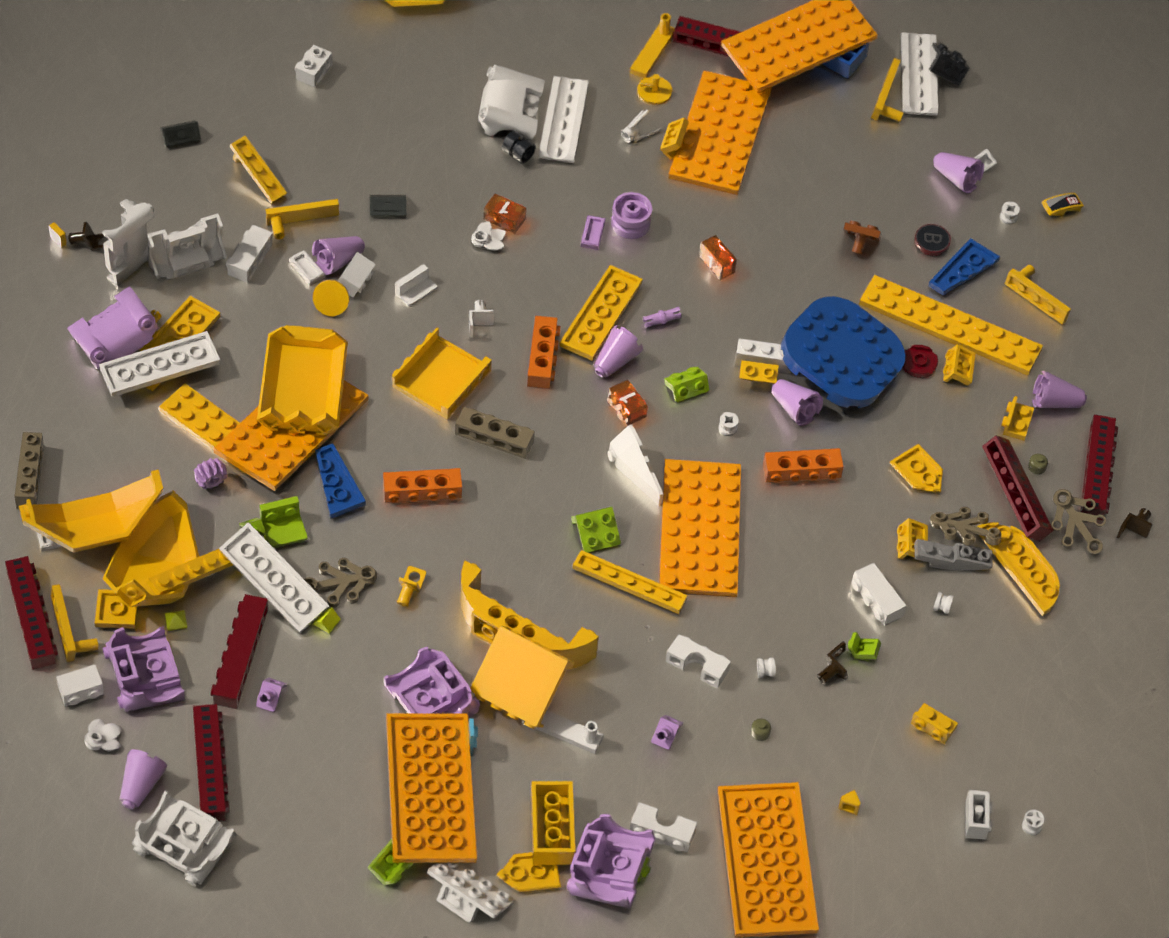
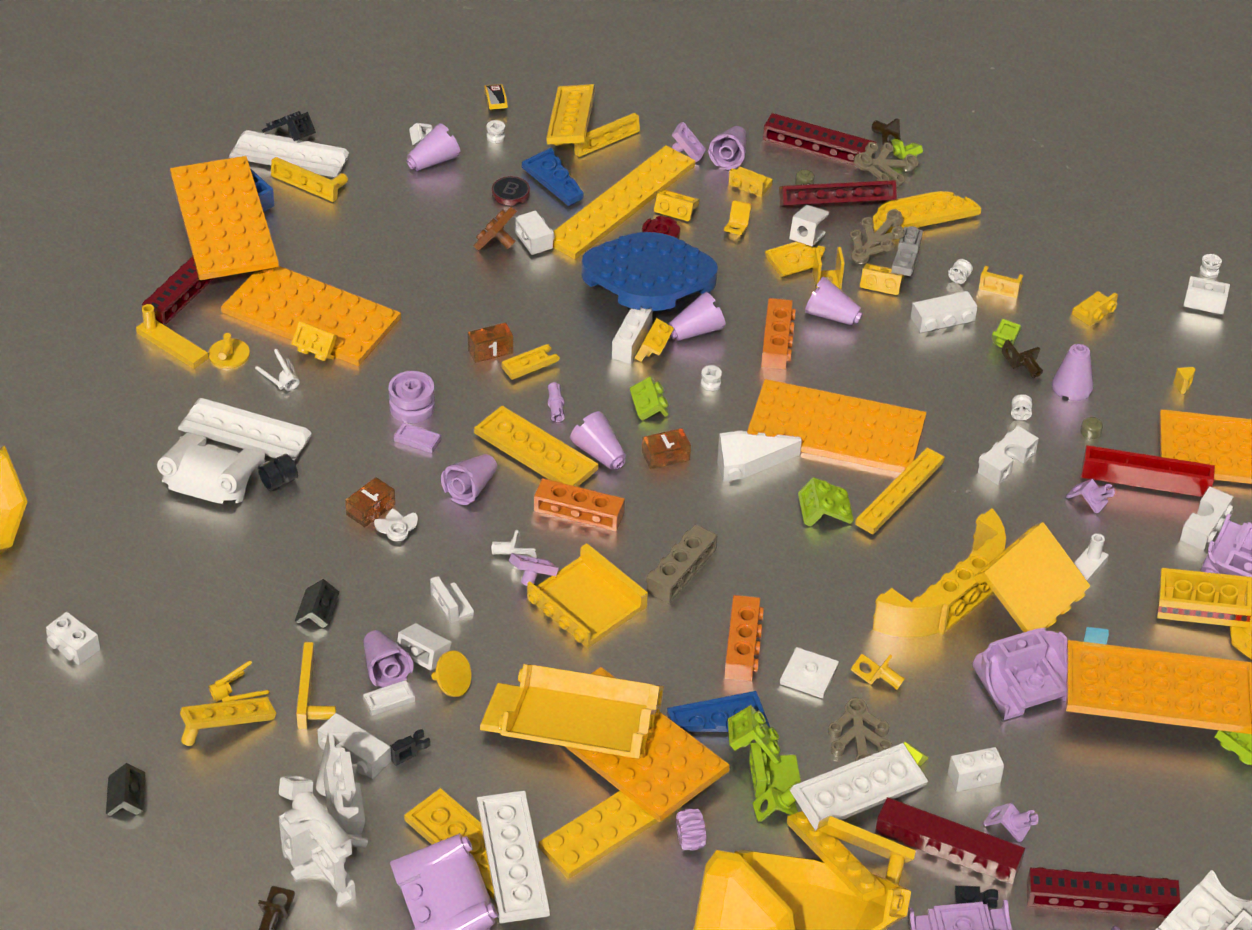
camera: 75 degrees left, 10 degrees down
none -> yellow plant [208,660,270,702]
none -> black plate [390,729,430,766]
none -> lavender cone [441,454,497,505]
none -> yellow hinge [502,344,560,380]
none -> lavender tile [509,553,559,586]
none -> white brick [515,210,555,255]
none -> yellow plate [546,84,595,146]
none -> lavender tile [672,122,706,162]
none -> yellow bracket [724,200,752,235]
none -> lime bracket [728,705,781,764]
none -> white plate [780,647,839,699]
none -> white piece [789,205,829,246]
none -> lavender cone [805,277,863,326]
none -> yellow piece [813,247,844,289]
none -> yellow piece [817,816,916,885]
none -> lime bracket [892,139,923,159]
none -> white brick [948,747,1004,792]
none -> black plate [954,886,998,908]
none -> yellow hinge [979,265,1024,298]
none -> lavender cone [1052,344,1093,401]
none -> red brick [1081,445,1215,497]

